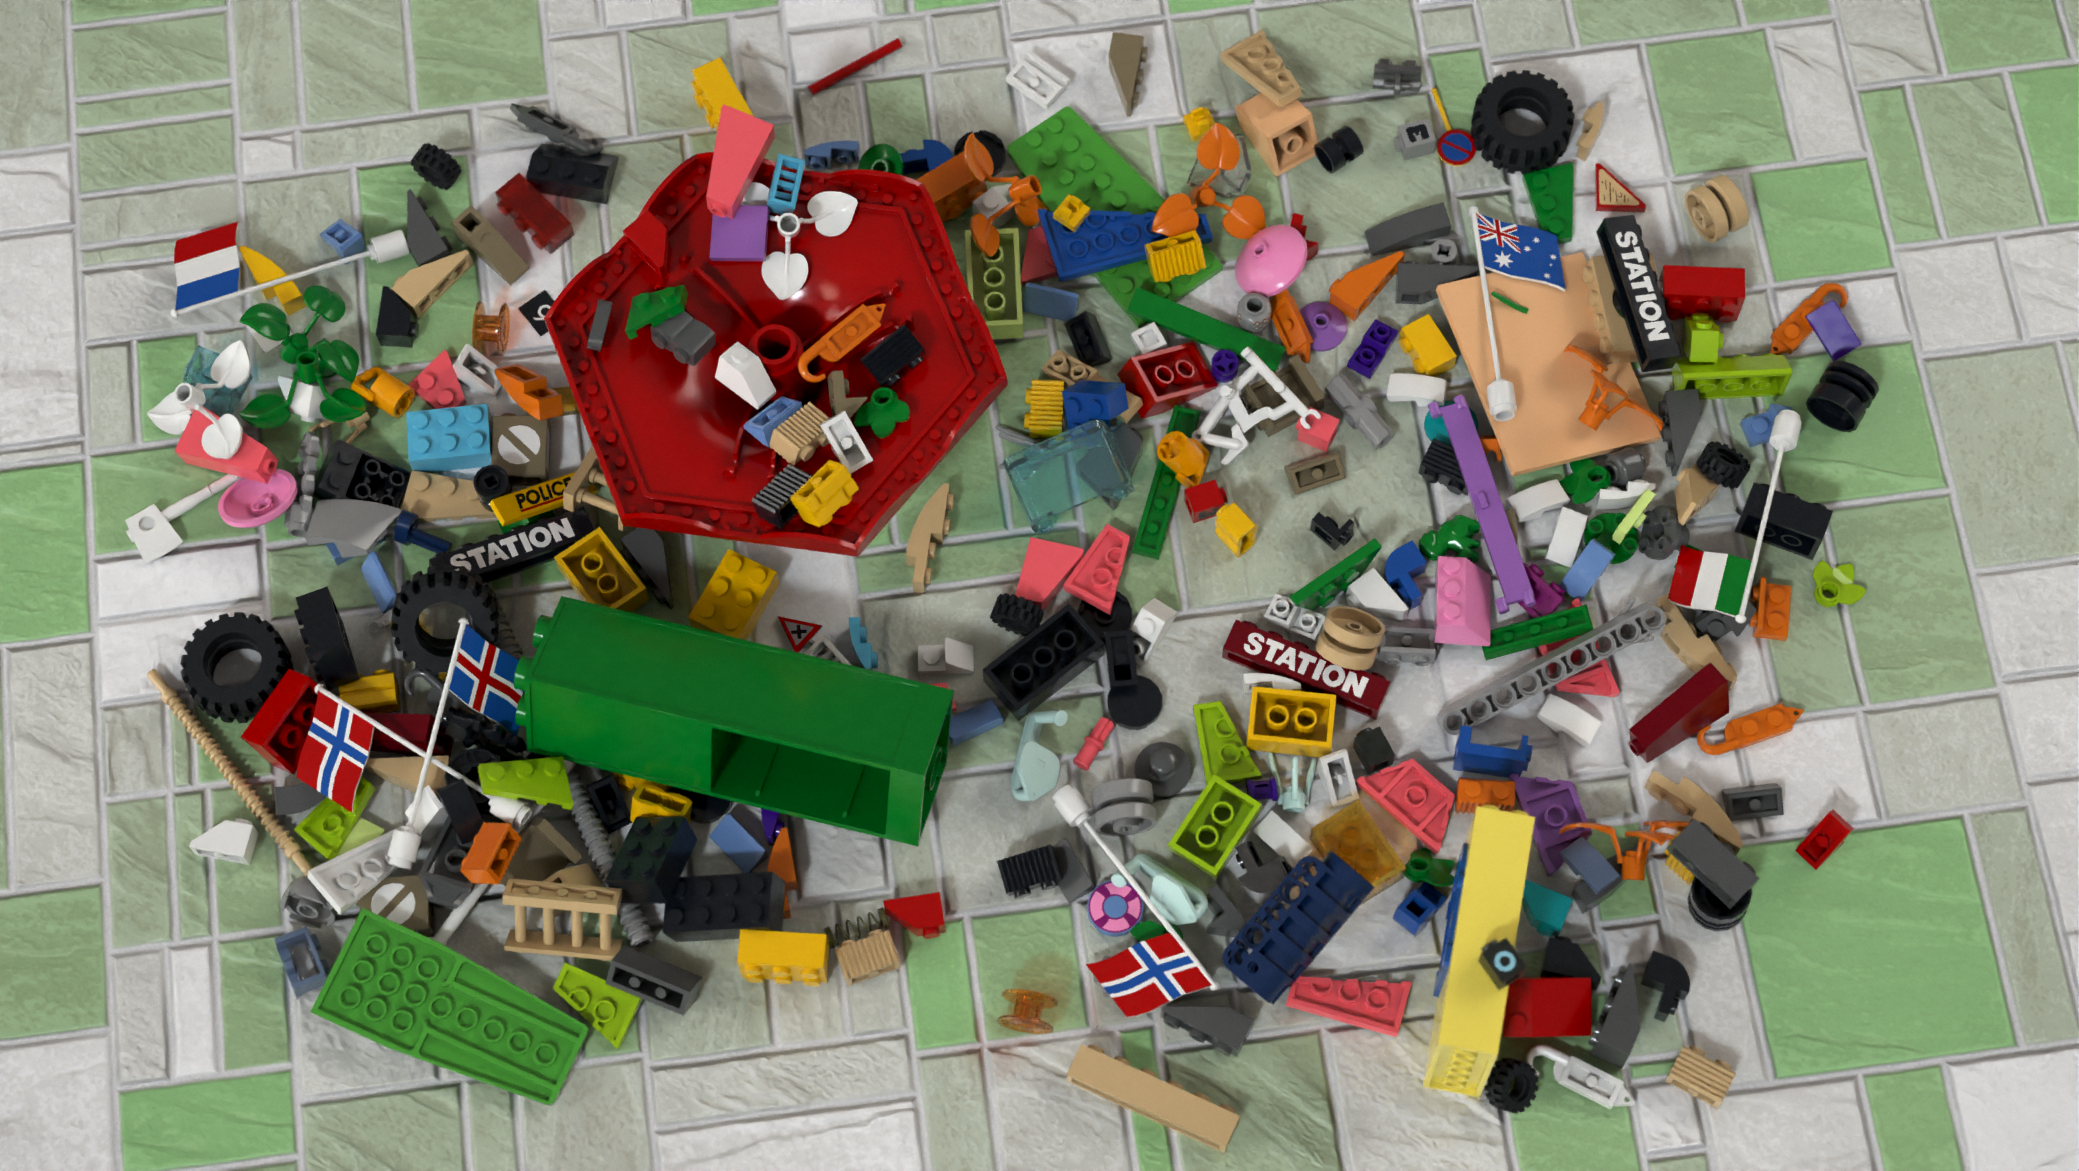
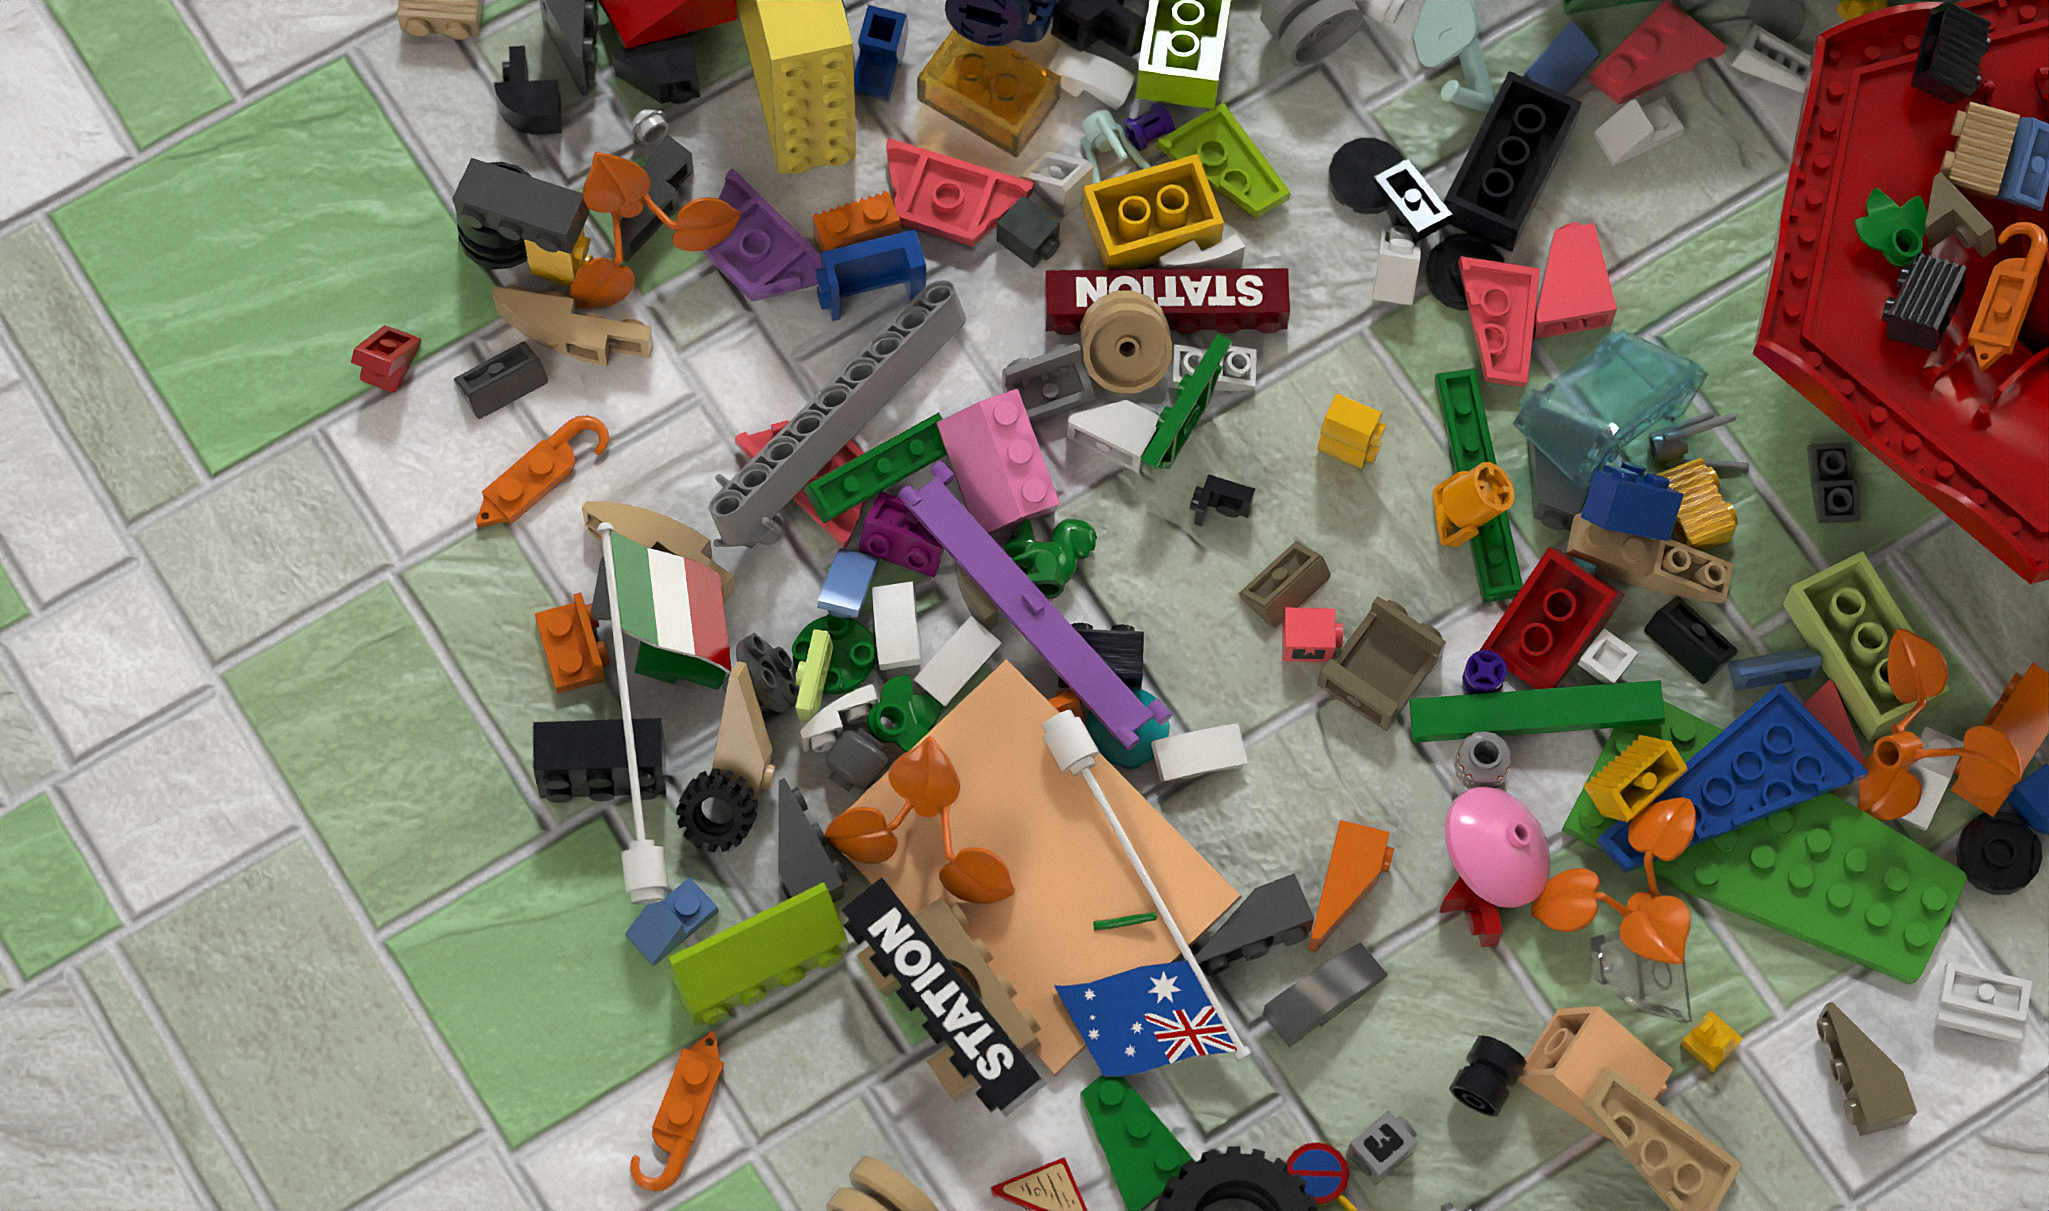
camera: 150 degrees right, 0 degrees up
yellow brick [790,460,859,527] -> none
white slope [819,410,873,474] -> none
medium azure slope [849,617,878,671] -> none
tan slope [905,483,955,593] -> none
black tyre [990,593,1044,636] -> none
yellow tile [1053,194,1090,232] -> none
coral axle [1073,717,1114,771] -> none
dark grey plate [1135,742,1191,797] -> none
red brick [1184,479,1228,523] -> none
white piece [1192,347,1321,465] -> none
orange plate [1270,289,1314,363] -> none
medium lavender dish [1300,302,1347,352] -> none
light grey piece [1325,374,1394,449] -> none
dark purple slope [1347,319,1399,379] -> none
blue brick [1383,540,1427,610] -> none
yellow brick [1398,314,1457,377] -> none
green plate [1403,848,1454,887] -> none
light grey wheel [1429,239,1457,265] -> none
teal slope [1521,879,1573,937] -> none
white slope [1536,694,1601,747] -> none
sand blue slope [1559,837,1620,895] -> none
dark red slope [1629,663,1729,763] -> none
red brick [1657,265,1745,323] -> none
lime brick [1683,313,1723,362] -> none
dark purple slope [1805,300,1861,361] -> none
black wheel [1806,361,1879,432] -> none
lime plate [1813,560,1866,608] -> none
none -> white plate [631,109,669,146]

